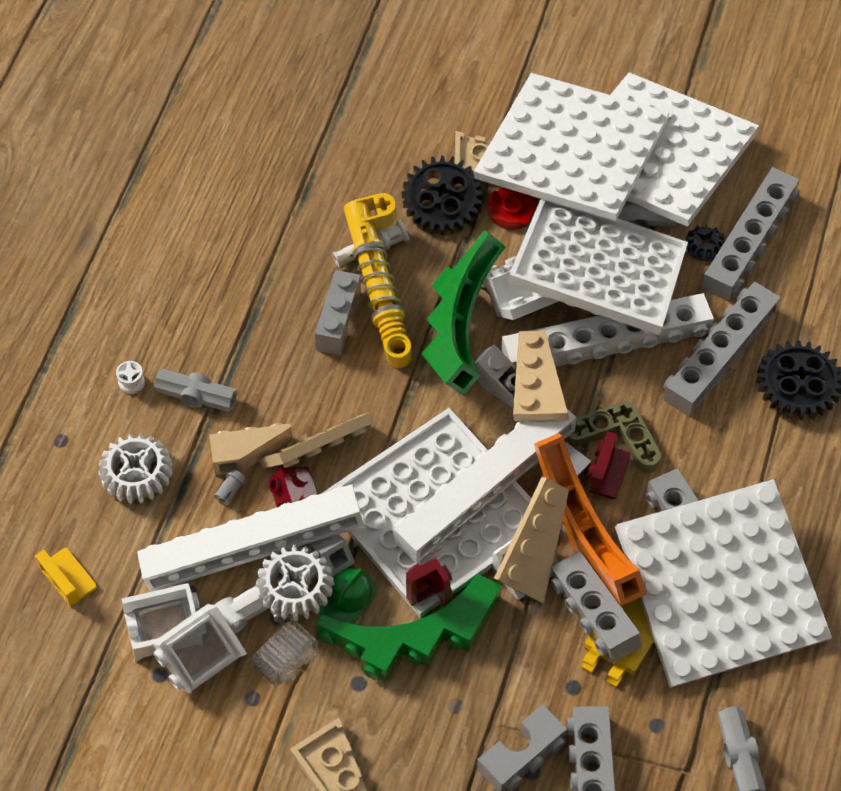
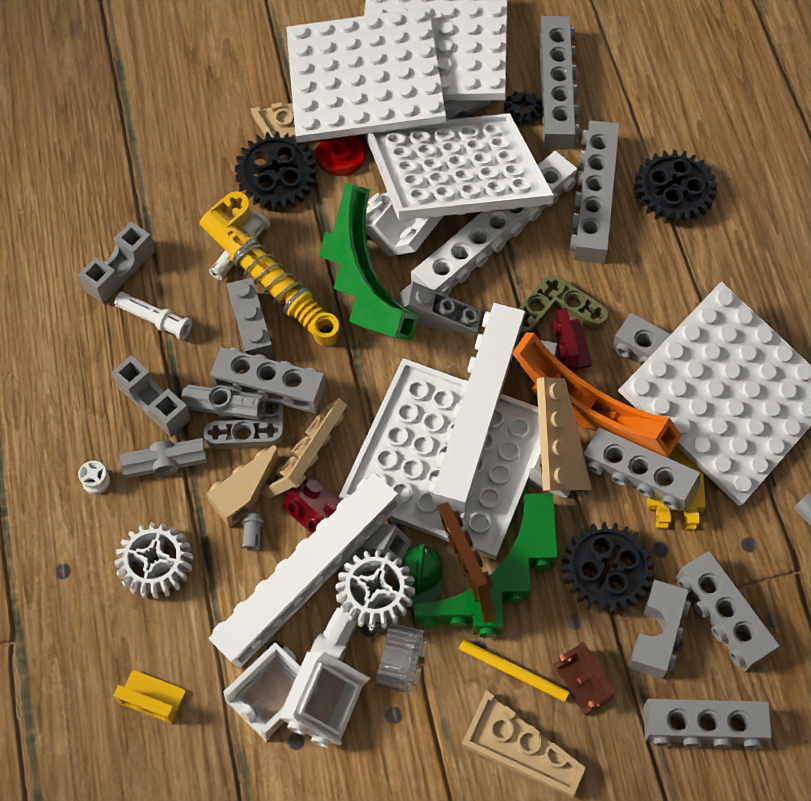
camera: 30 degrees left, 5 degrees up
dark red bracket [406,558,452,606] -> none
tan wing [513,331,569,421] -> none
none -> light grey arch [78,221,155,304]
none -> light grey arch [111,355,191,437]
none -> white pin [114,292,192,341]
none -> light grey piece [181,385,266,420]
none -> light grey beam [203,376,284,449]
none -> light grey brick [210,347,326,414]
none -> reddish brown wing [437,502,496,624]
none -> yellow bar [459,639,570,702]
none -> copper hinge [554,642,616,715]
none -> black gear [561,522,655,614]

